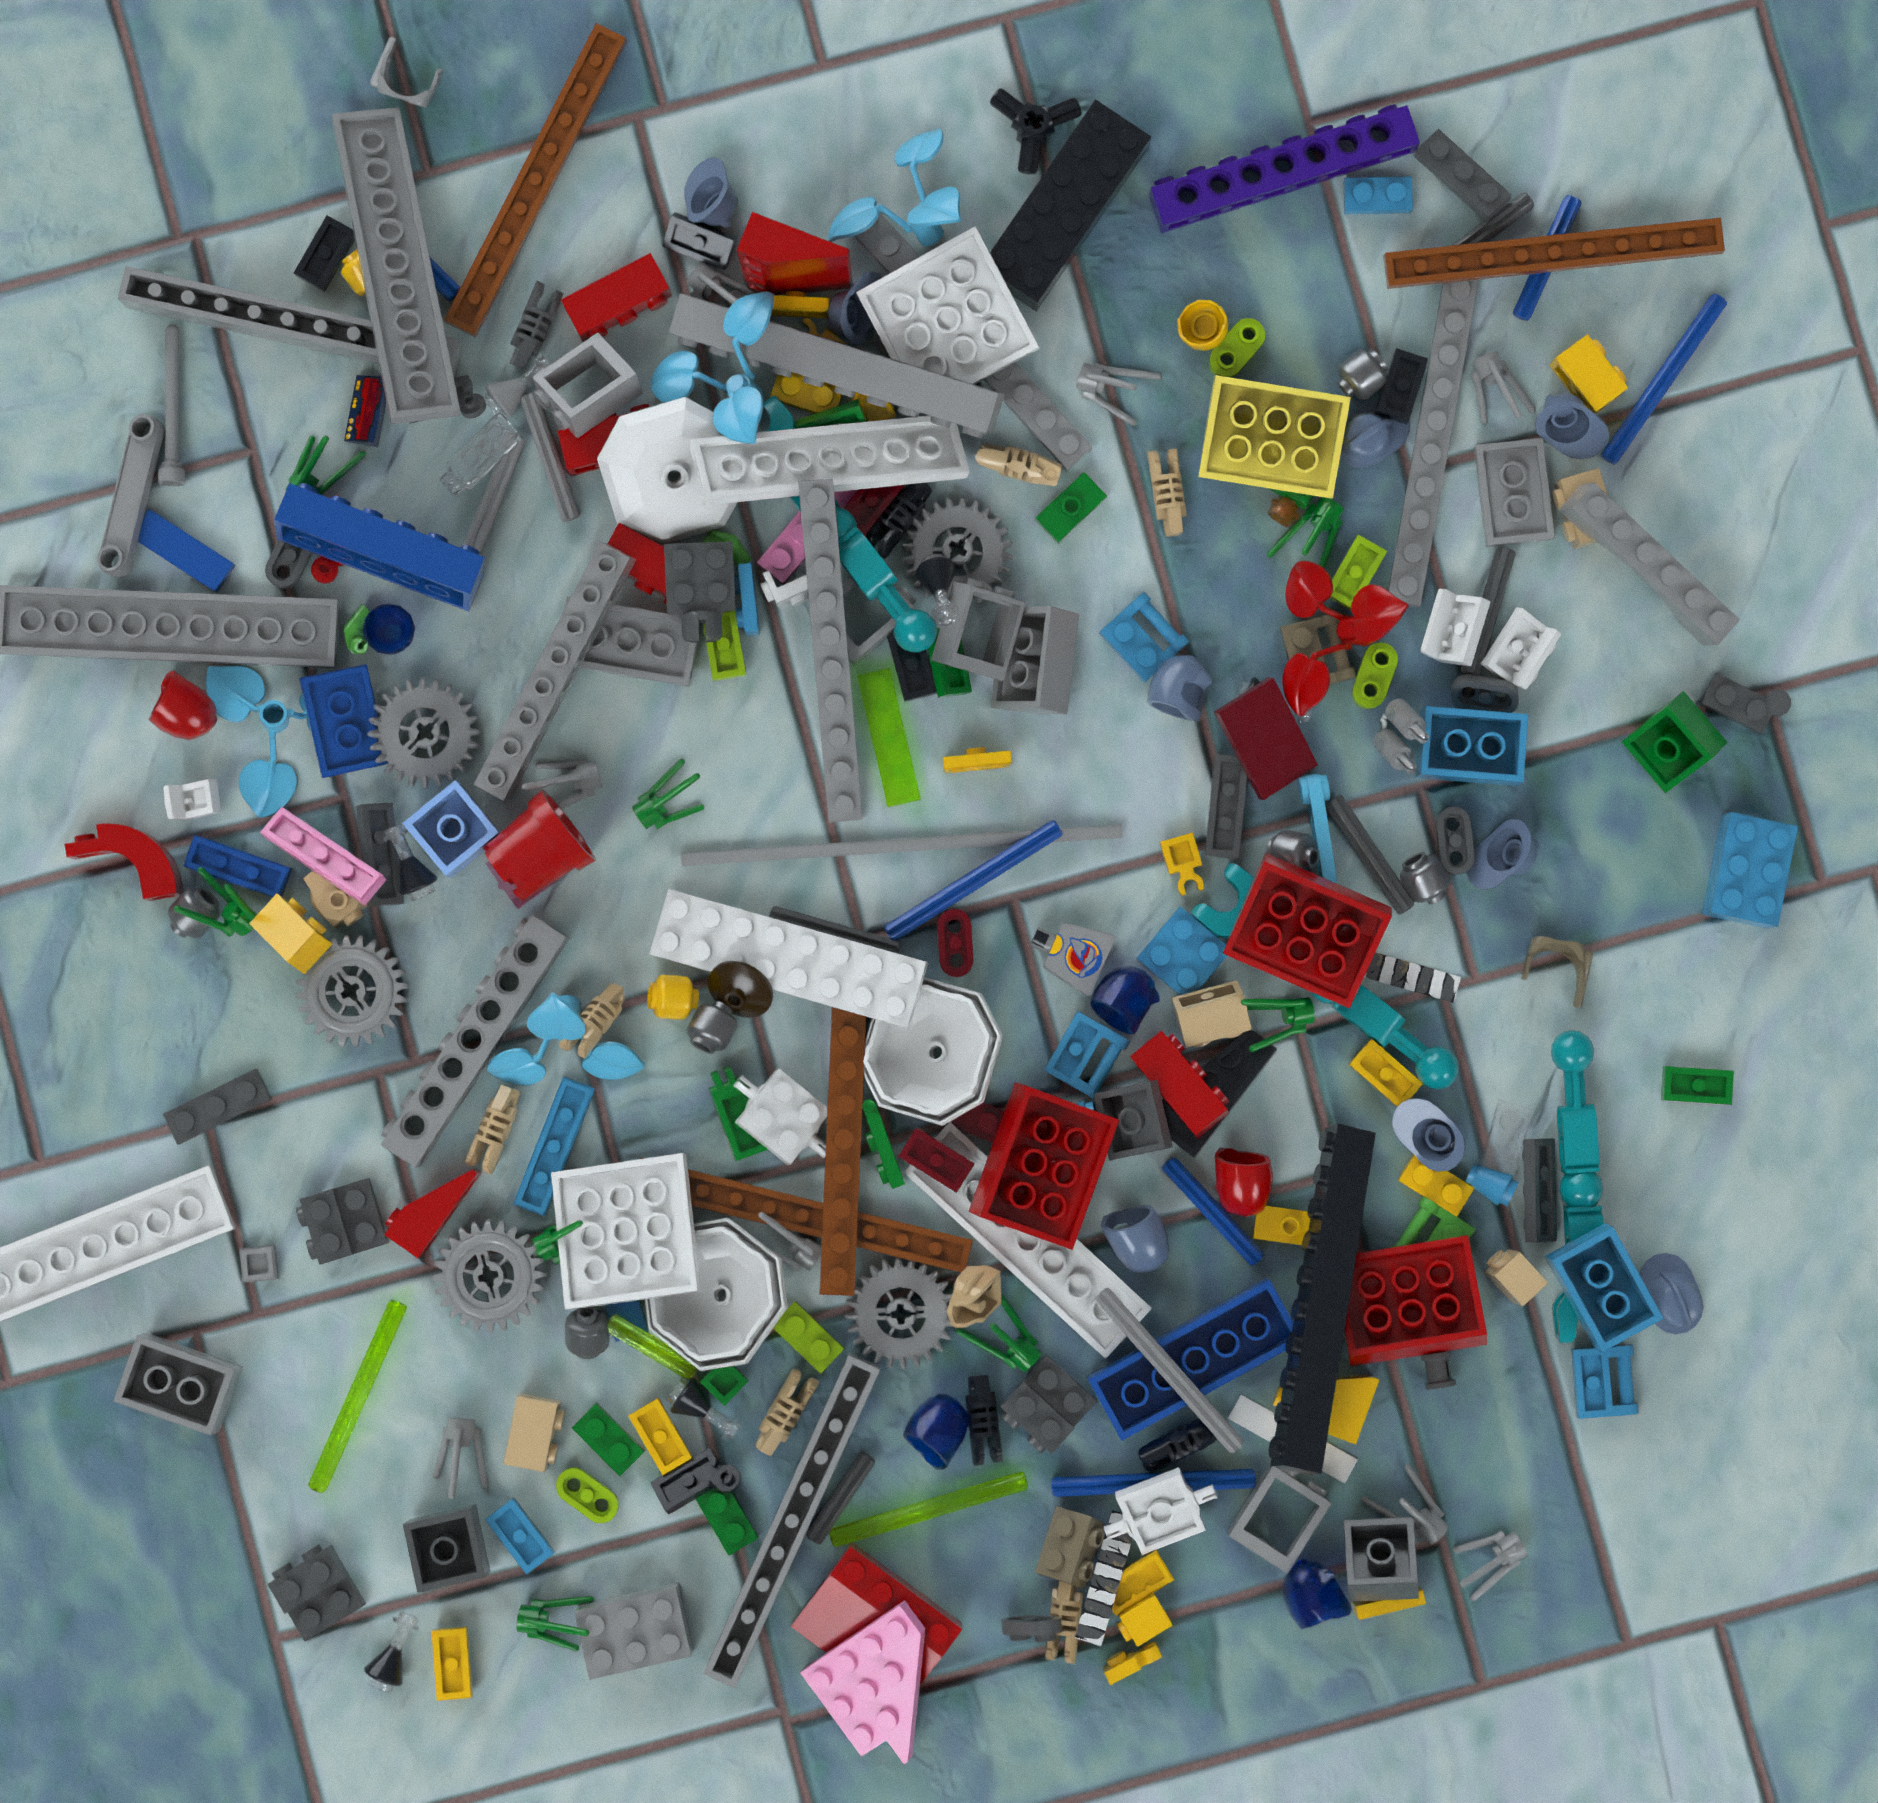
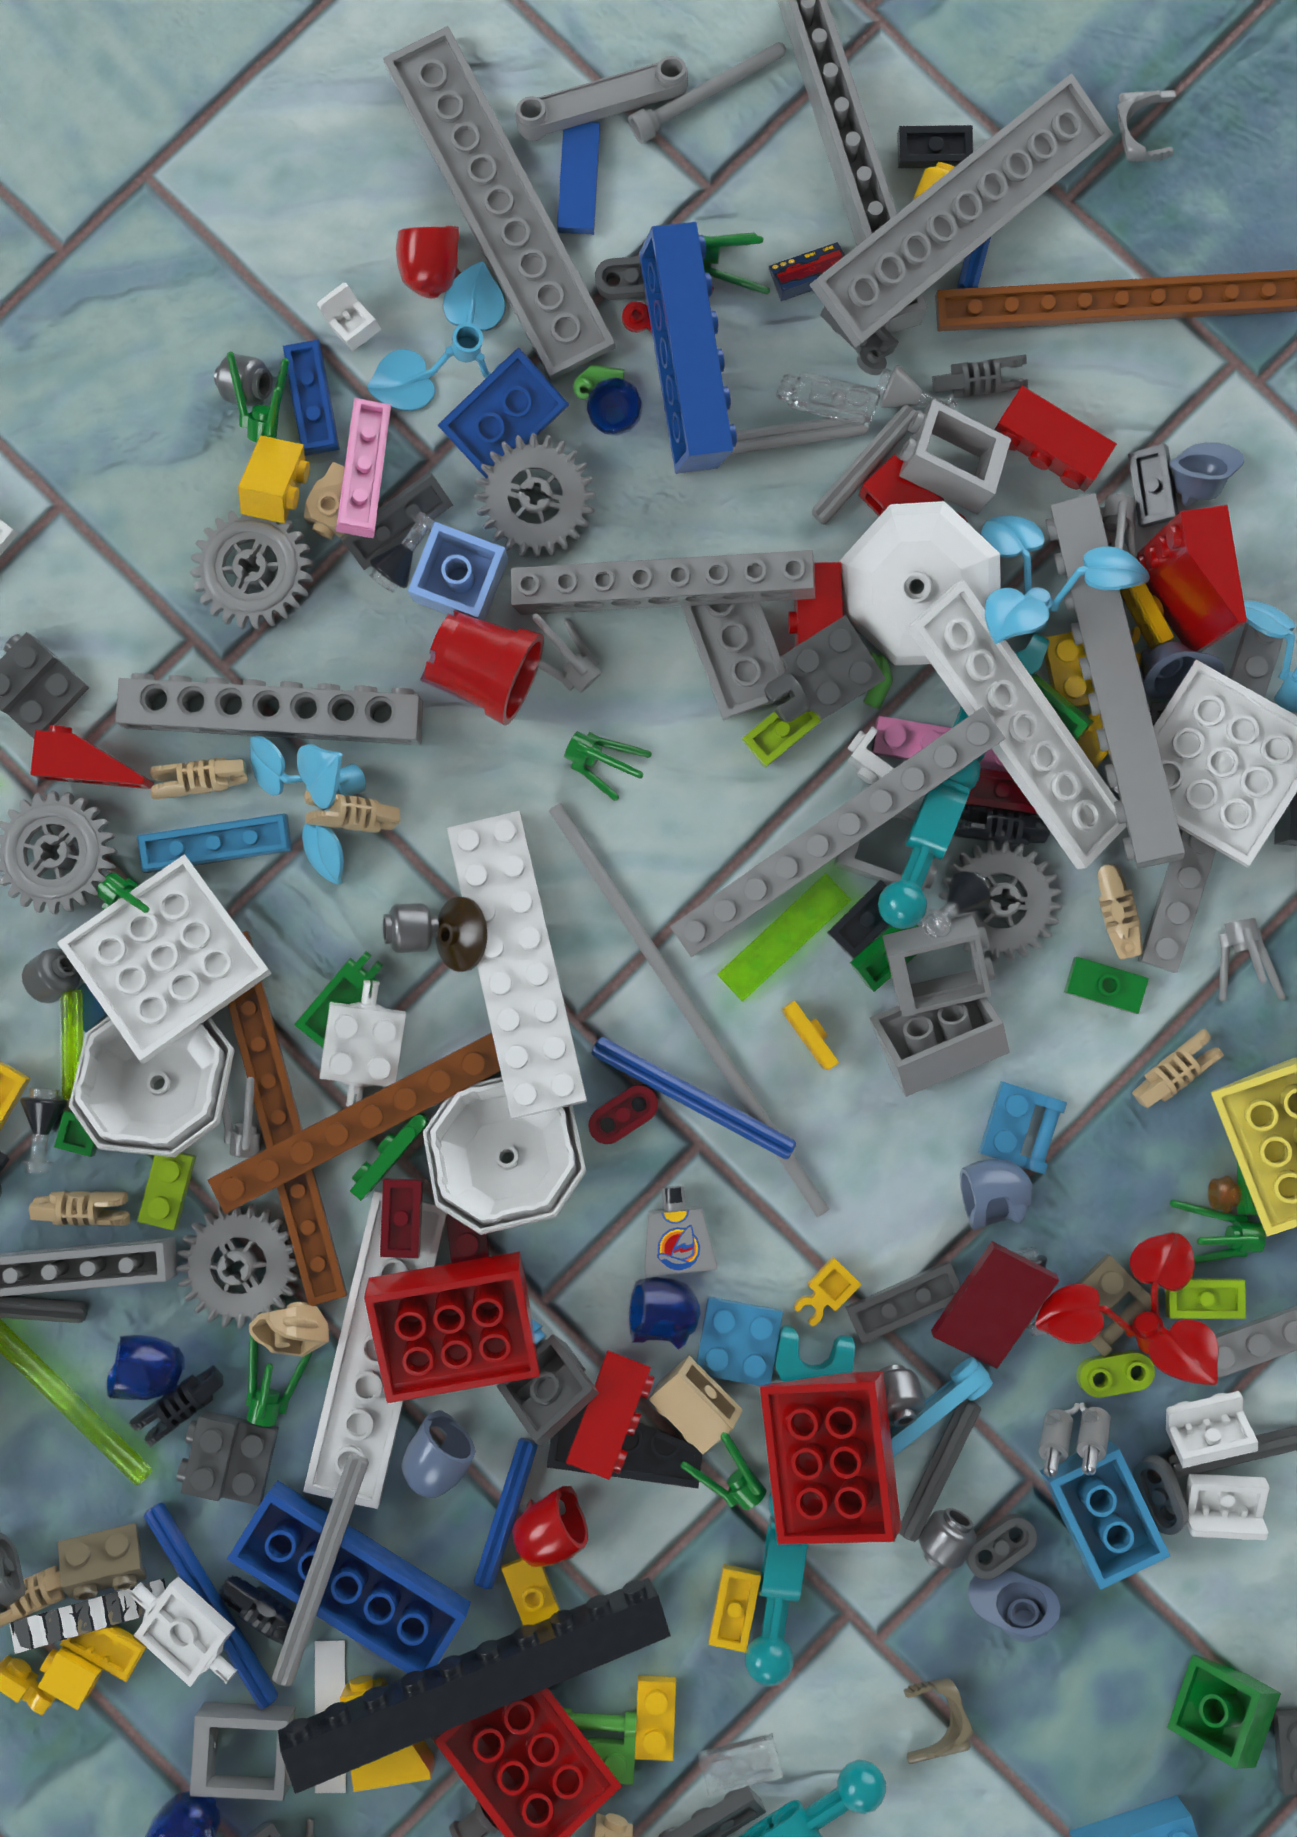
camera: 60 degrees right, 0 degrees up
red arch [64,823,184,901] -> none
dark grey plate [163,1069,272,1145] -> none
yellow head [647,974,699,1020] -> none
dark azure plate [734,563,760,636] -> none
dark grey axle [769,906,901,954] -> none
dark azure plate [1044,1011,1131,1100] -> none
sticker [1364,953,1461,1003] -> none
sand blue piece [1392,1098,1466,1172] -> none
dark azure cone [1465,1164,1519,1207] -> none

